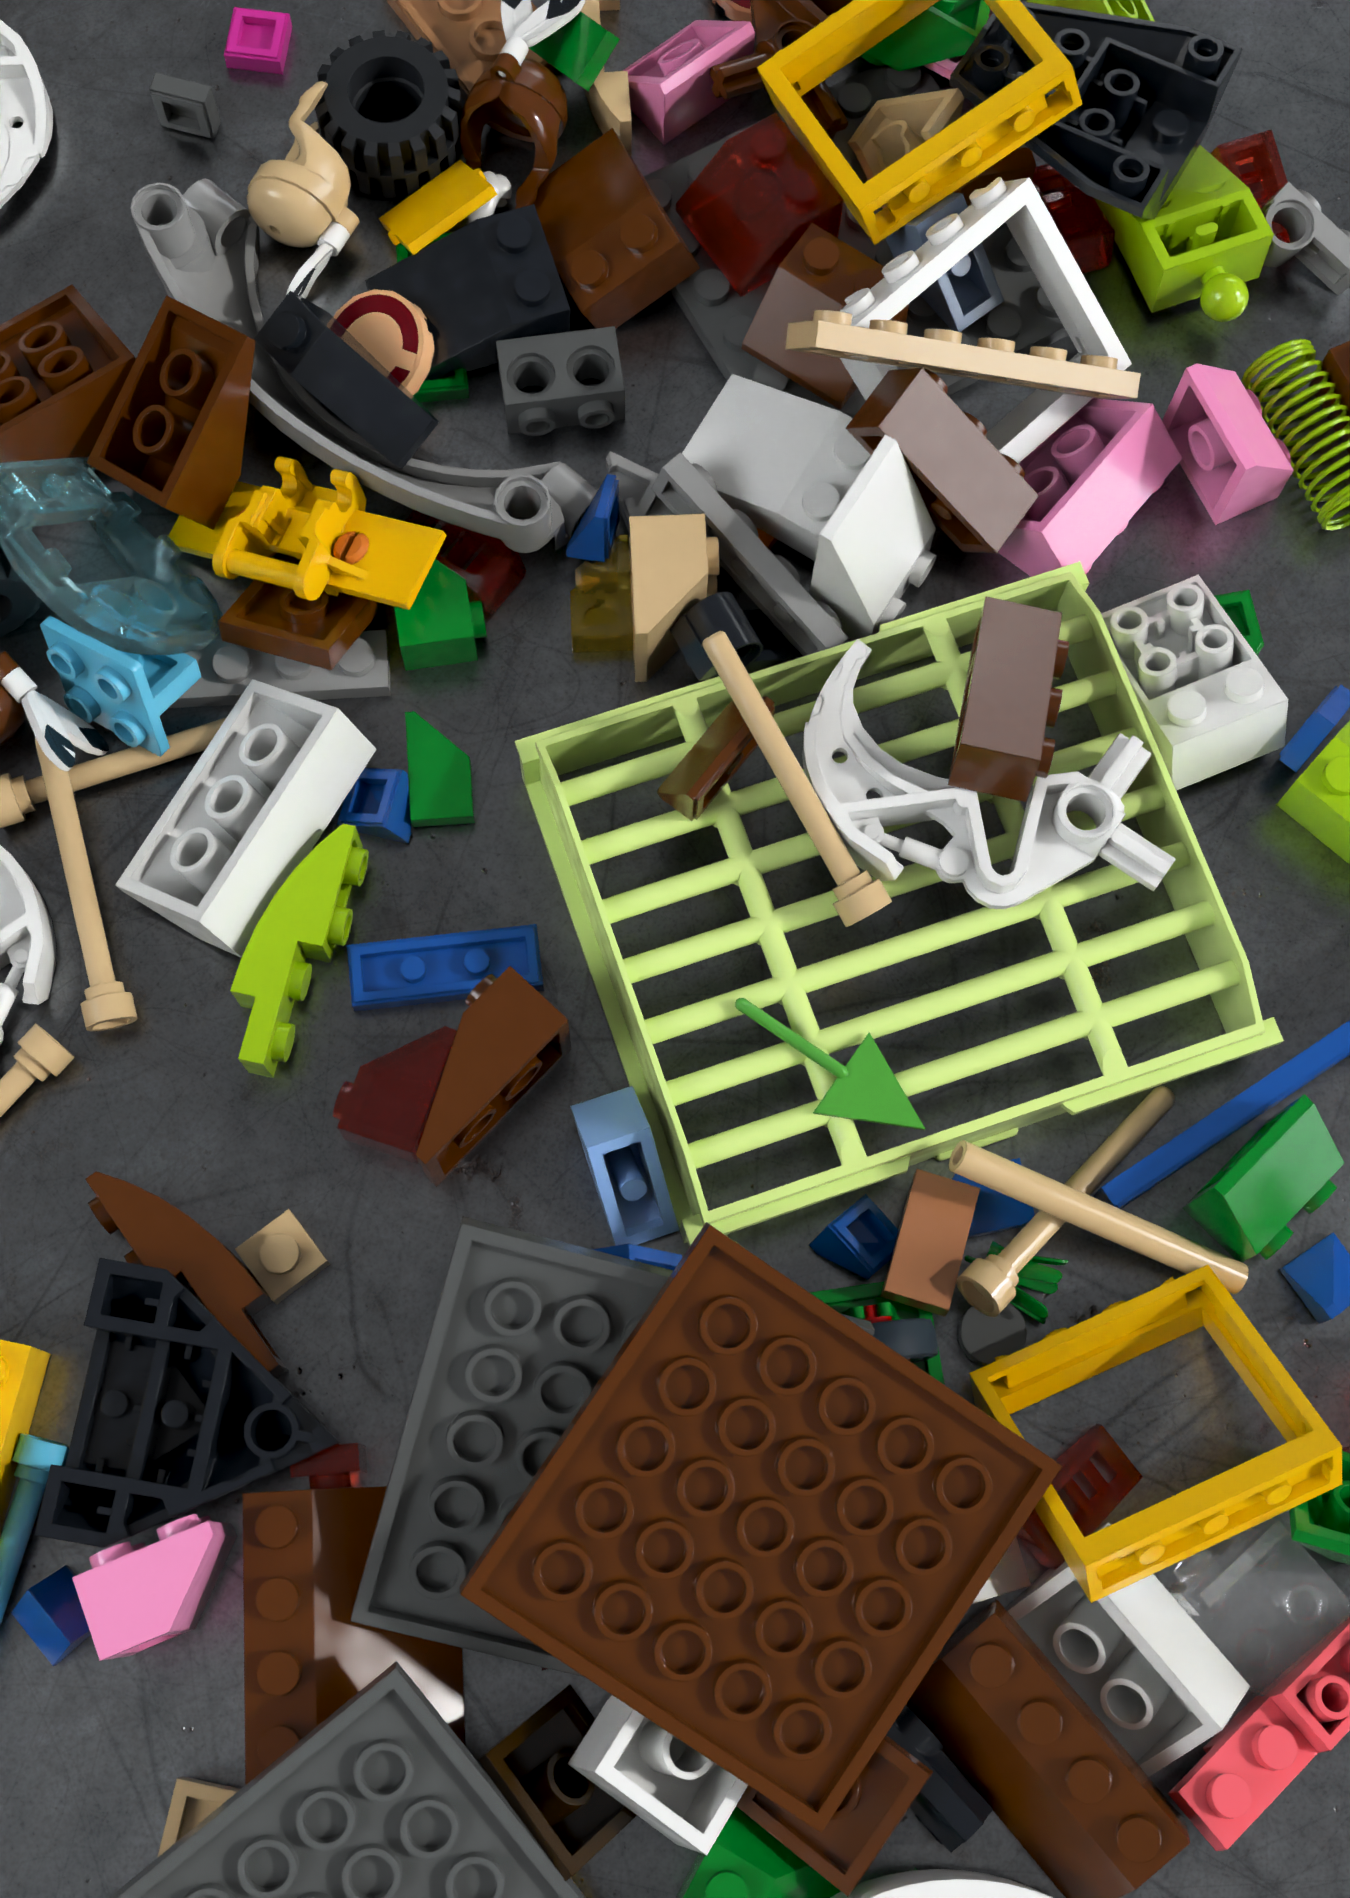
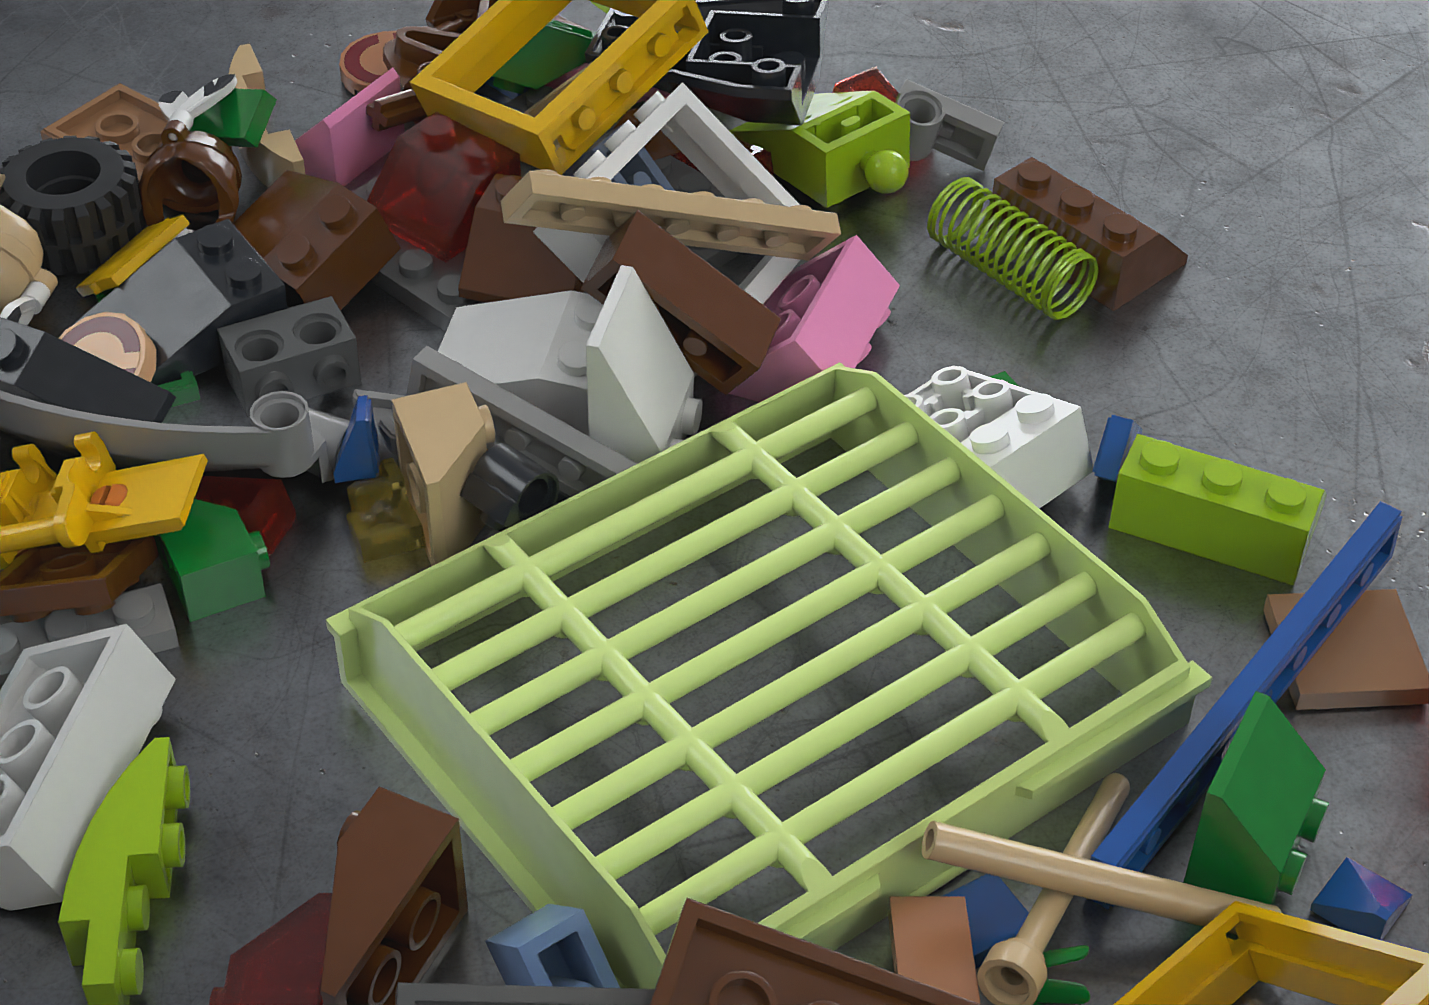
camera: 15 degrees left, 30 degrees down
blue slope [337,768,411,843] -> none
blue tile [347,924,544,1012] -> none
green tile [405,711,475,827] -> none
reddish brown slope [657,696,775,821] -> none
tan piece [702,631,892,927] -> none
bright green piece [735,998,925,1130] -> none
white piece [802,639,1176,909] -> none
brick [948,596,1069,802] -> none
bright pink slope [1162,363,1294,525] -> none

